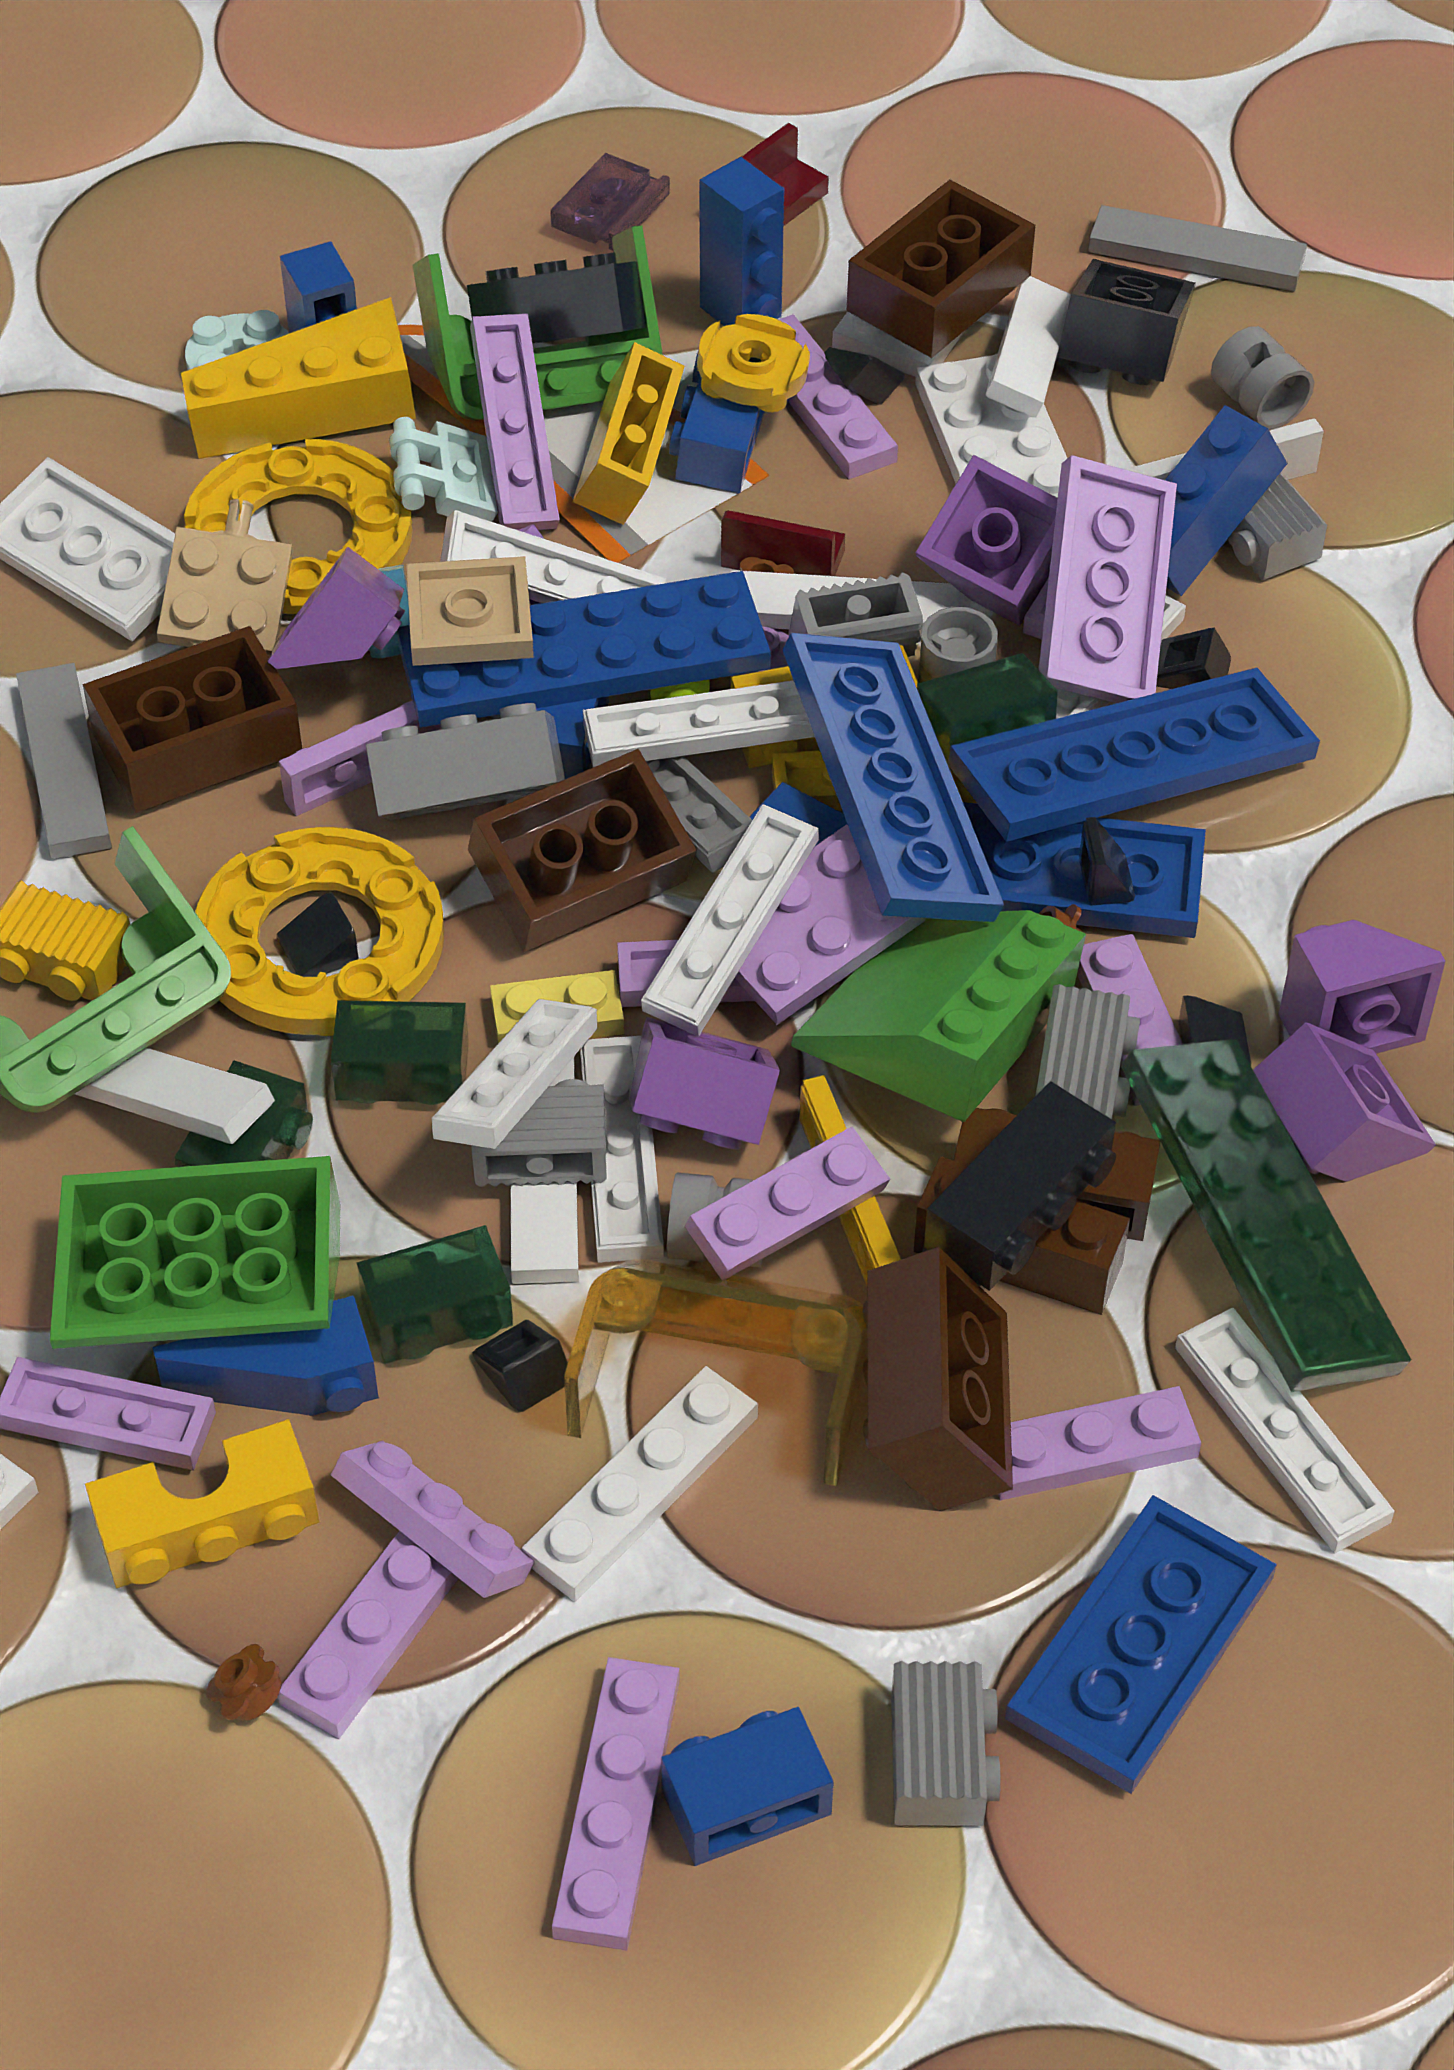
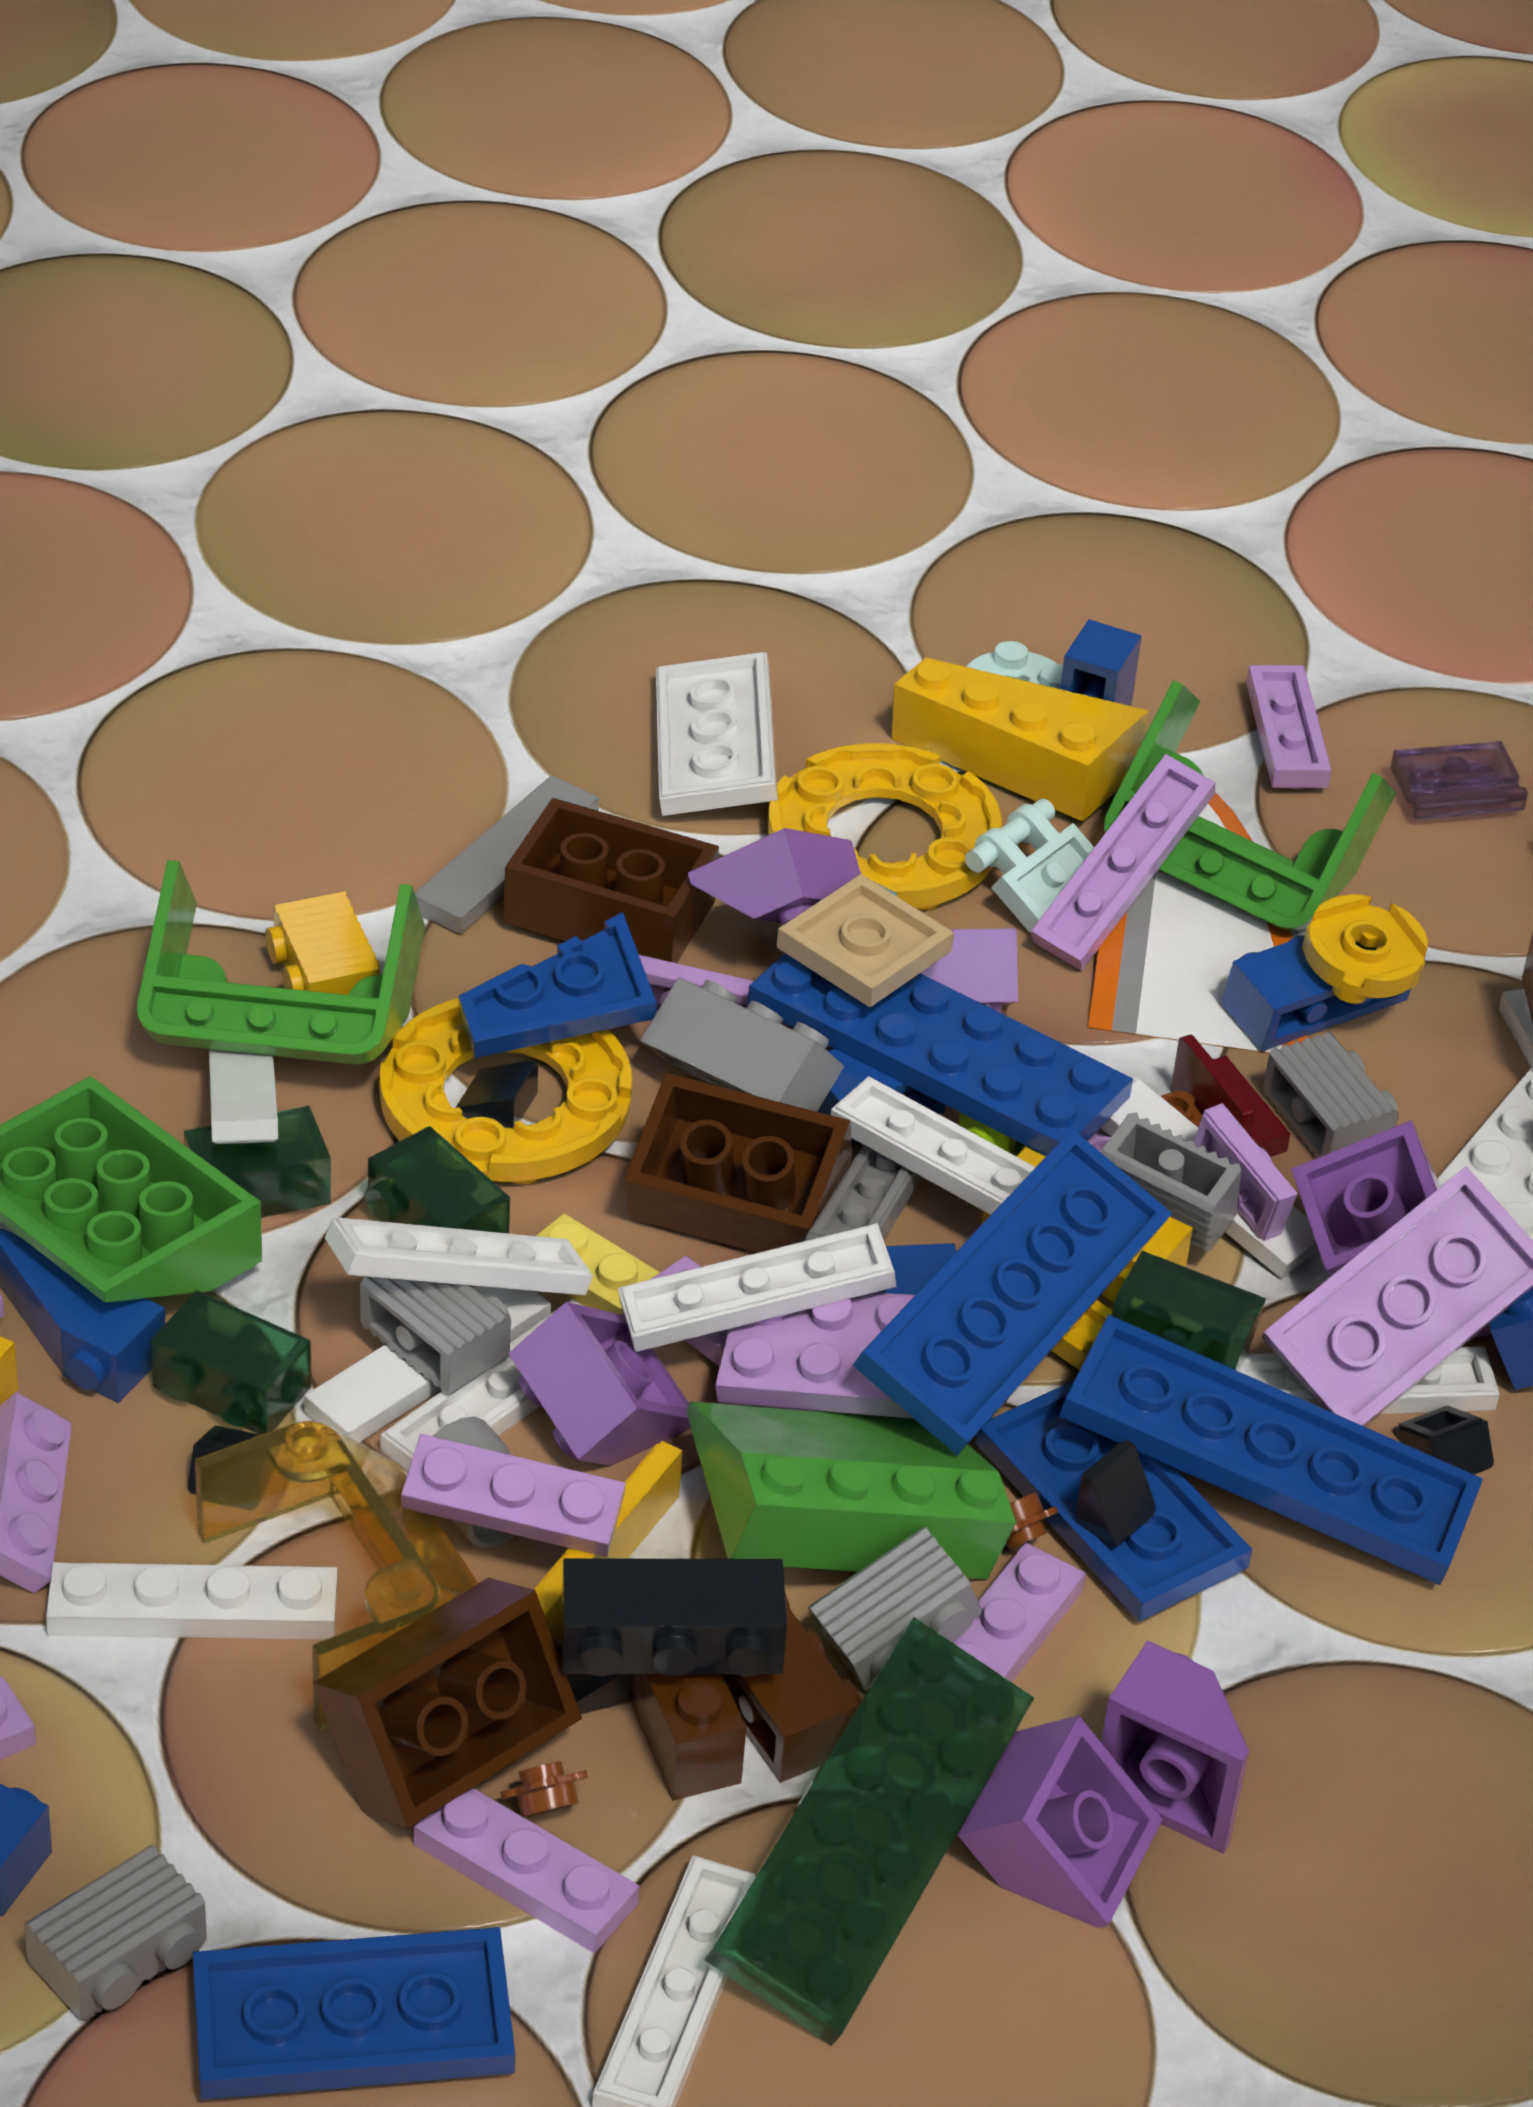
camera: 45 degrees right, 10 degrees down
tan plate [157,499,293,657] -> none
white tile [440,510,666,603] -> none
black brick [467,252,646,344] -> none
yellow brick [573,342,685,525] -> none
blue brick [699,157,784,326] -> none
lavender plate [778,314,898,479] -> none
black slope [824,347,905,405] -> none
light grey wheel [918,607,998,719] -> none
black slope [1178,995,1251,1071] -> none
none -> blue wing [458,912,657,1058]
none -> dark orange plate [500,1761,588,1818]
none -> lavender plate [1194,1103,1298,1241]
none -> lavender plate [1246,665,1331,790]
none -> light grey brick [1262,1031,1399,1159]

